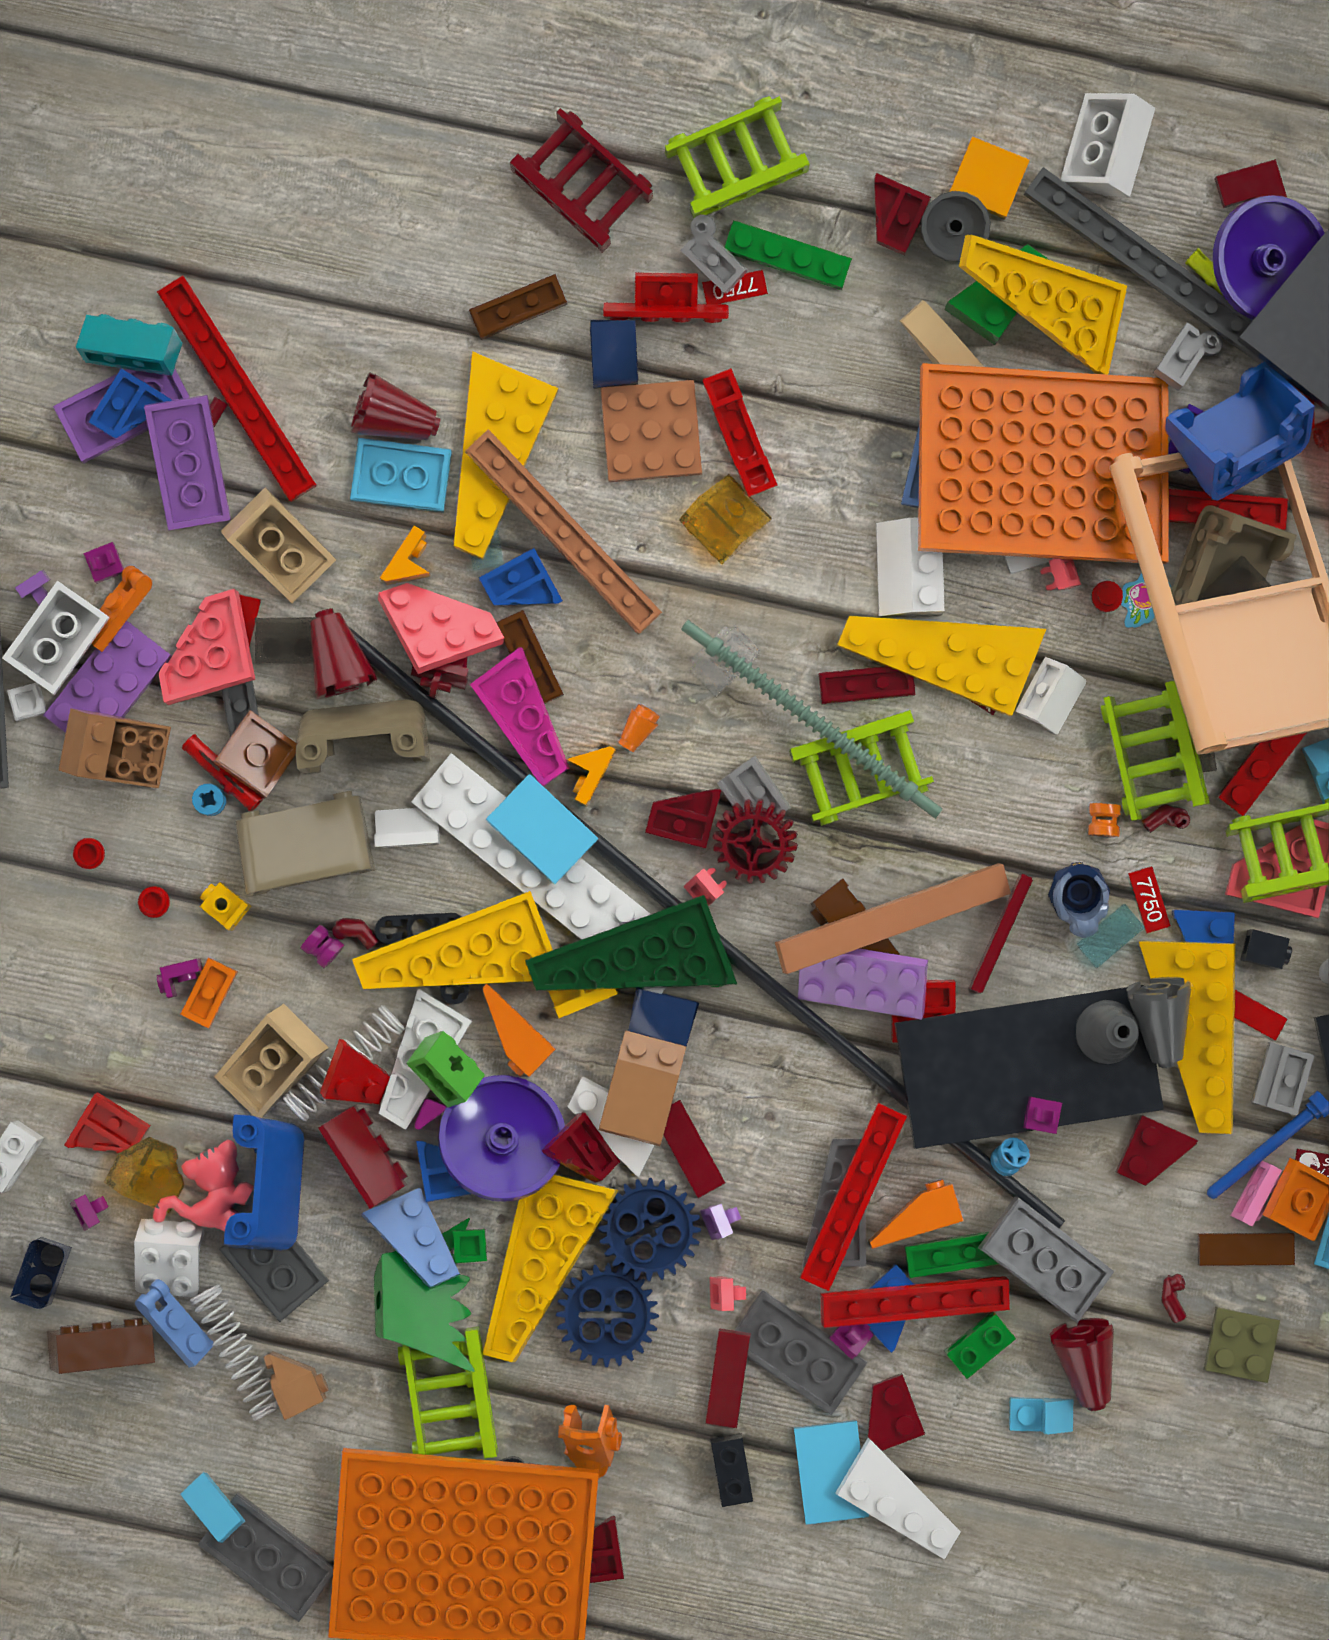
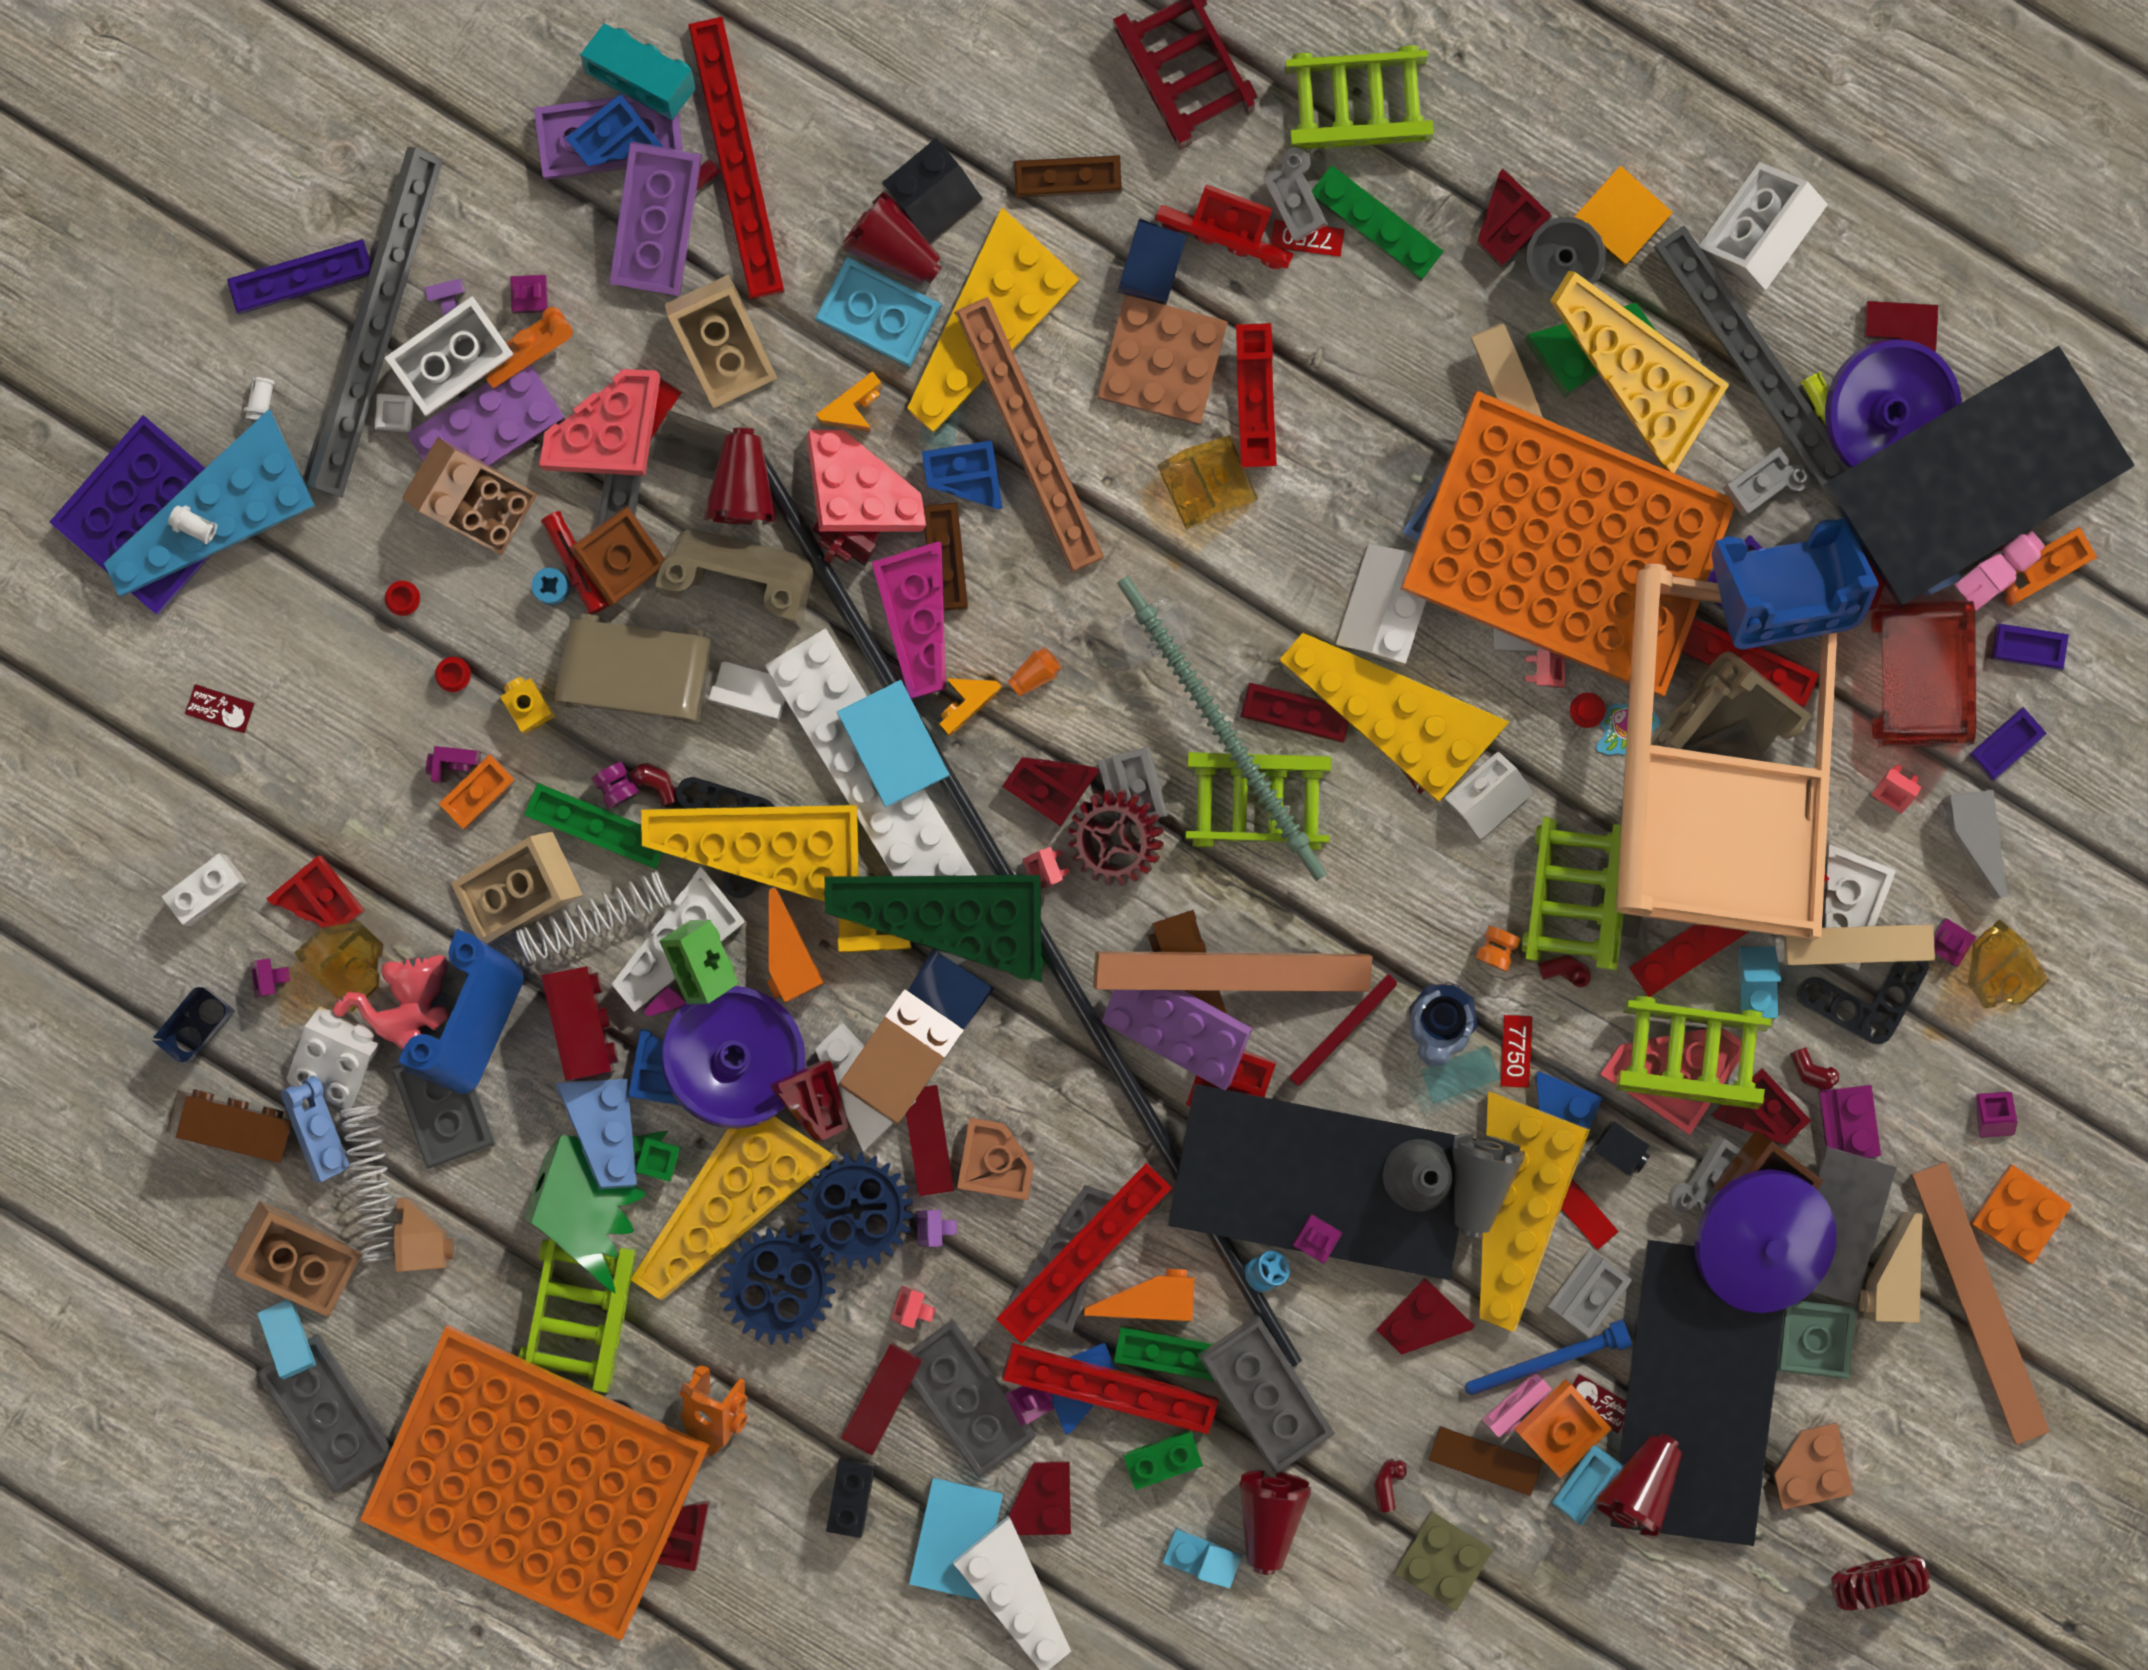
camera: 25 degrees right, 0 degrees up
red wing [320,1039,390,1105] -> none
none -> medium nougat slope [226,1200,362,1317]
none -> green plate [524,782,664,870]
none -> black slope [882,138,983,244]
none -> nougat plate [957,1117,1034,1201]

